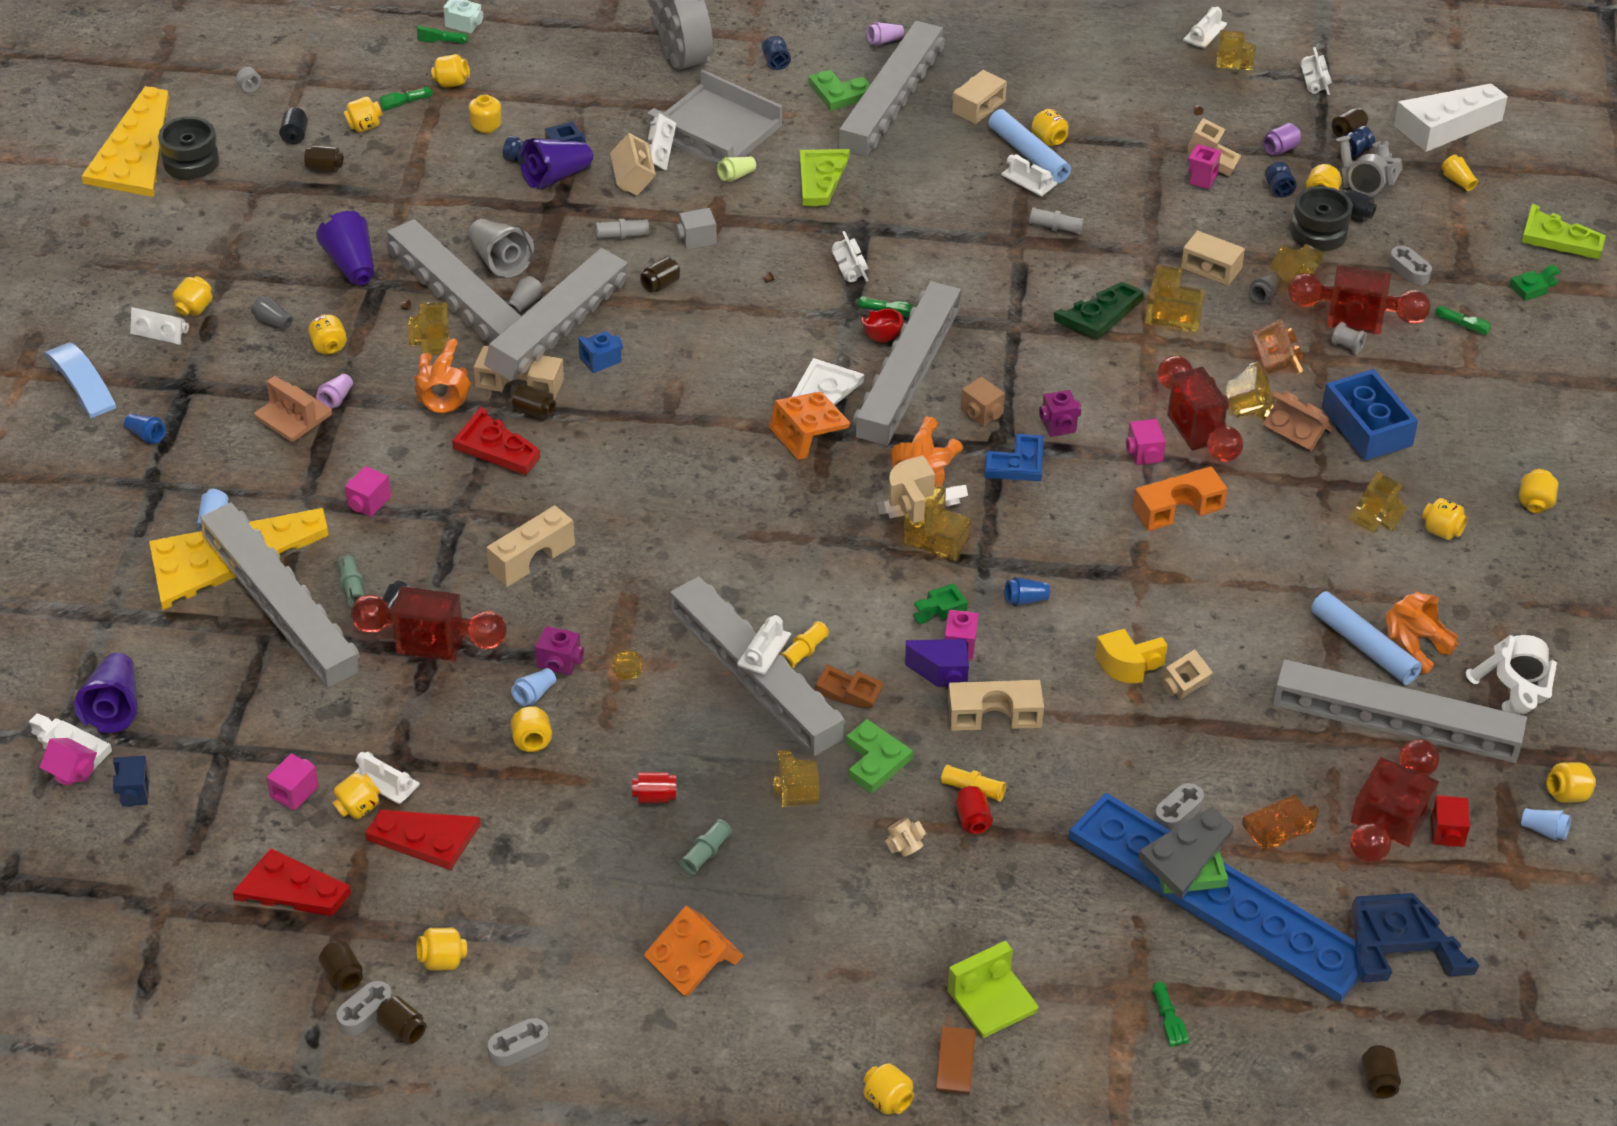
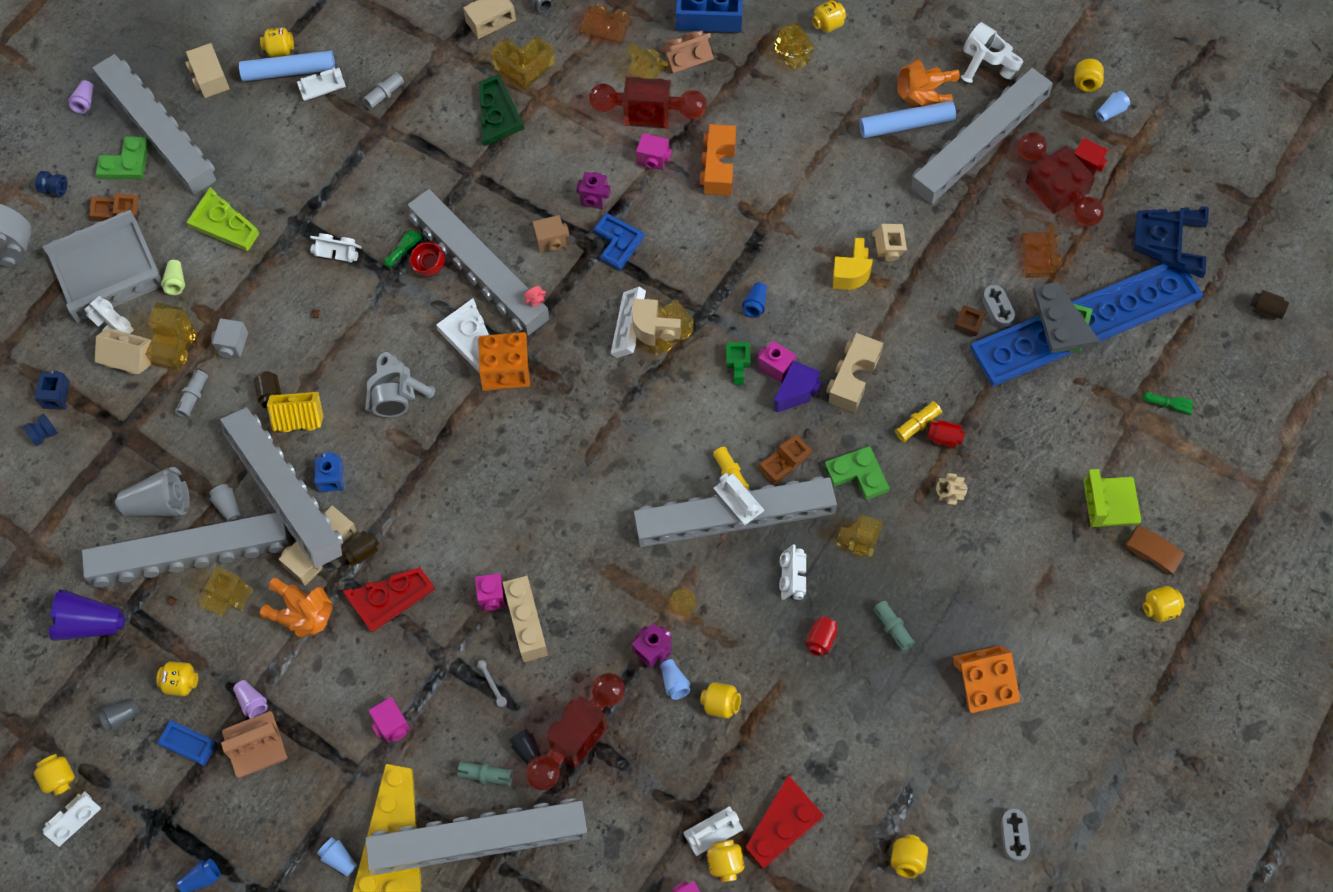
camera: 60 degrees left, 20 degrees up
dark purple cone [520,138,594,189] -> none
orange piece [890,416,963,490] -> none
none -> dark orange slope [89,193,139,221]
none -> clear yellow brick [146,302,196,371]
none -> blue tile [157,720,217,766]
none -> yellow brick [267,392,323,432]
none -> light grey piece [365,352,435,417]
none -> dark pink brick [475,573,506,611]
none -> light grey hinge [477,660,507,708]
none -> coral plate [524,286,546,307]
none -> white hinge [779,544,806,600]
none -> reddish brown plate [954,305,986,337]

